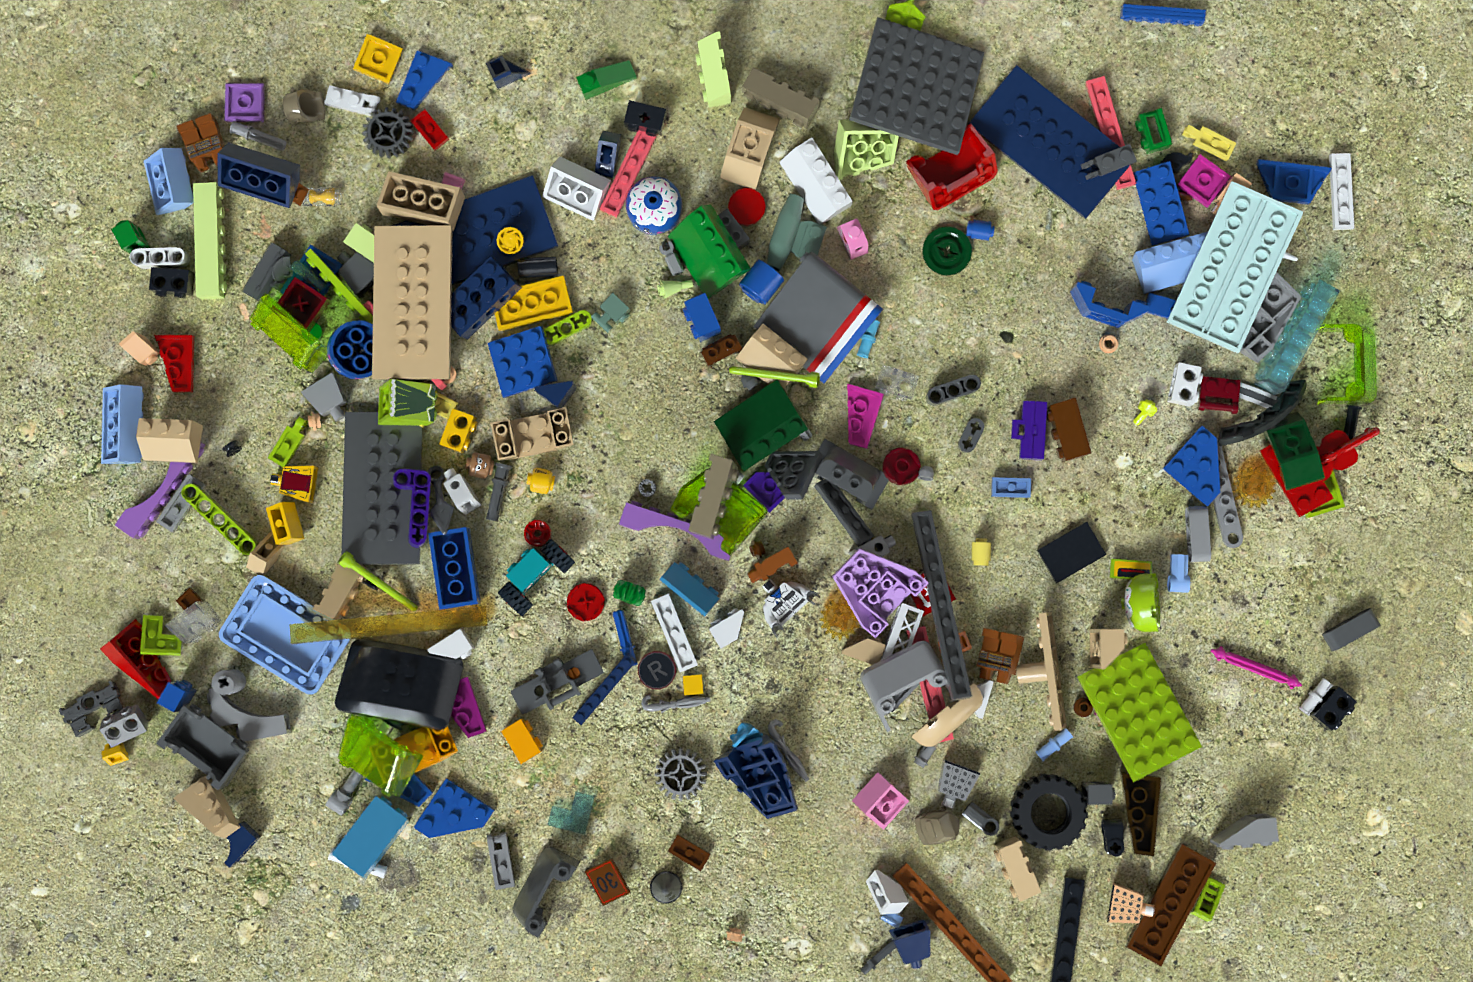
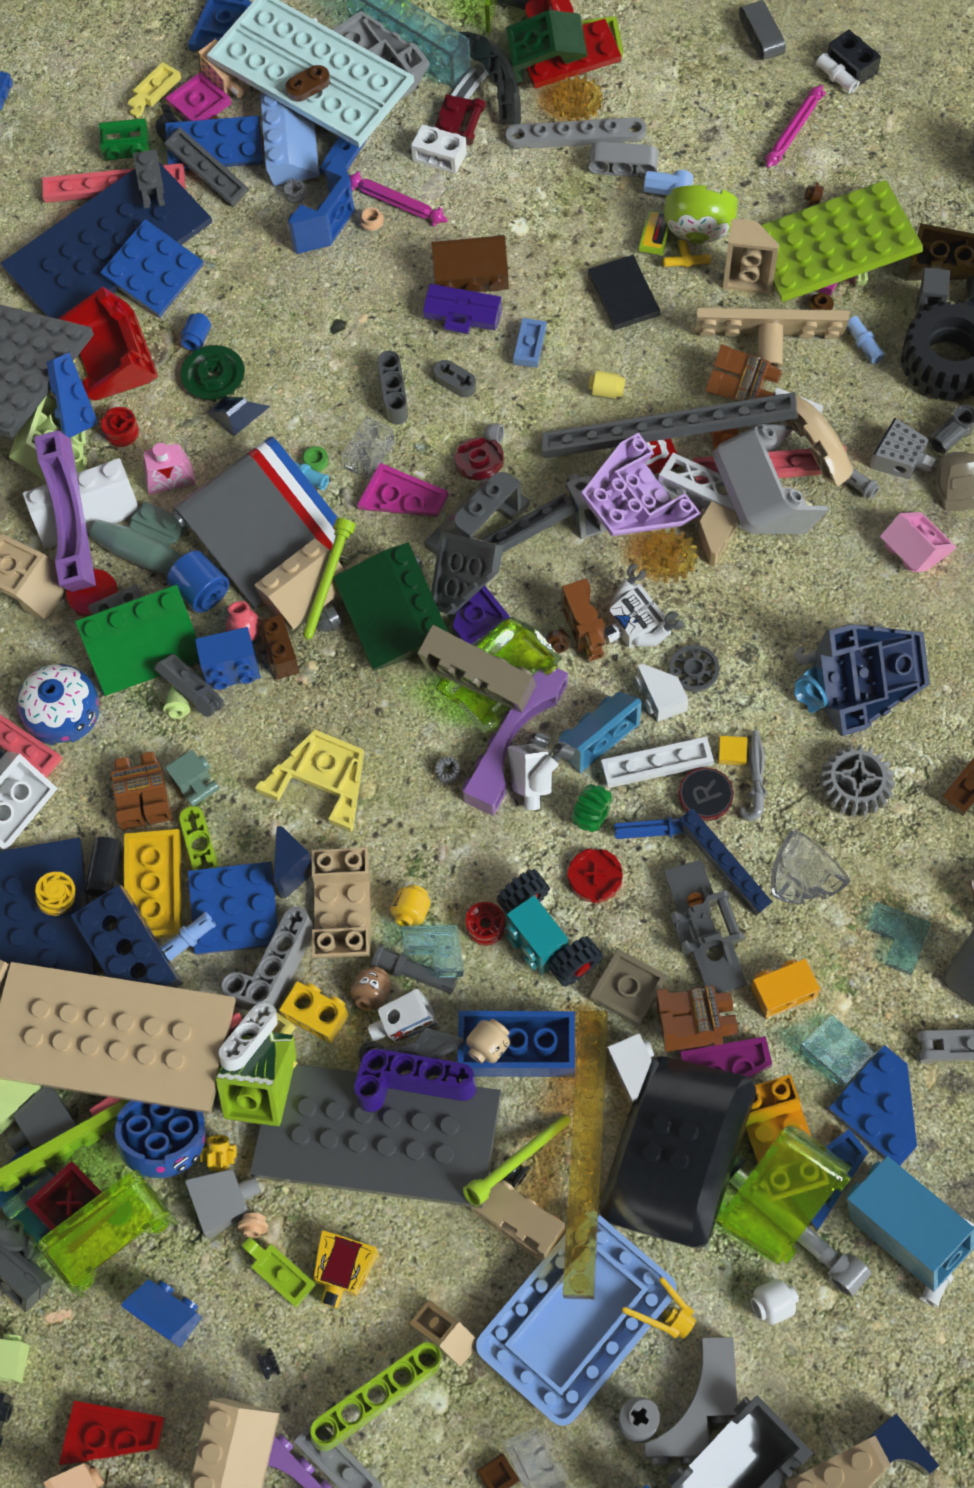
camera: 80 degrees left, 20 degrees down
yellow brick [266,502,305,545] -> none
light grey bar [659,241,684,276] -> none
neon yellow plate [1133,399,1157,425] -> none
blue plate [1163,426,1221,507] -> none
none -> medium lavender arch [34,430,96,592]
none -> blue wing [46,352,99,438]
none -> blue plate [100,219,204,318]
none -> red wheel [101,407,139,447]
none -> dark orange hips [111,751,174,831]
none -> blue slope [121,1279,202,1348]
none -> dark grey hinge [154,654,224,717]
none -> light blue pin [160,912,216,961]
none -> dark grey tile [163,127,249,207]
none -> yellow gear [200,1135,236,1172]
none -> dark blue slope [208,396,270,436]
none -> white beam [219,1003,278,1071]
none -> light grey beam [221,907,314,1011]
none -> coral piece [225,601,262,642]
none -> light yellow wing [255,730,364,832]
none -> light grey bush [284,179,306,203]
none -> reddish brown plate [285,65,330,102]
none -> bright green tile [302,446,329,472]
none -> dark pink wheel [349,171,448,226]
none -> clear light blue tile [401,925,464,978]
none -> tan head [466,1019,510,1064]
none -> white torso [507,733,575,810]
none -> dark tan plate [590,949,668,1027]
none -> yellow plant [622,1277,696,1339]
none -> dark orange hips [656,985,738,1052]
none -> yellow piece [662,240,711,268]
none -> dark grey wheel [669,645,720,692]
none -> white head [750,1279,799,1325]
none -> clear brick [771,827,851,904]
none -> clear light blue hinge [800,1015,877,1088]
none -> reddish brown plate [804,181,824,206]

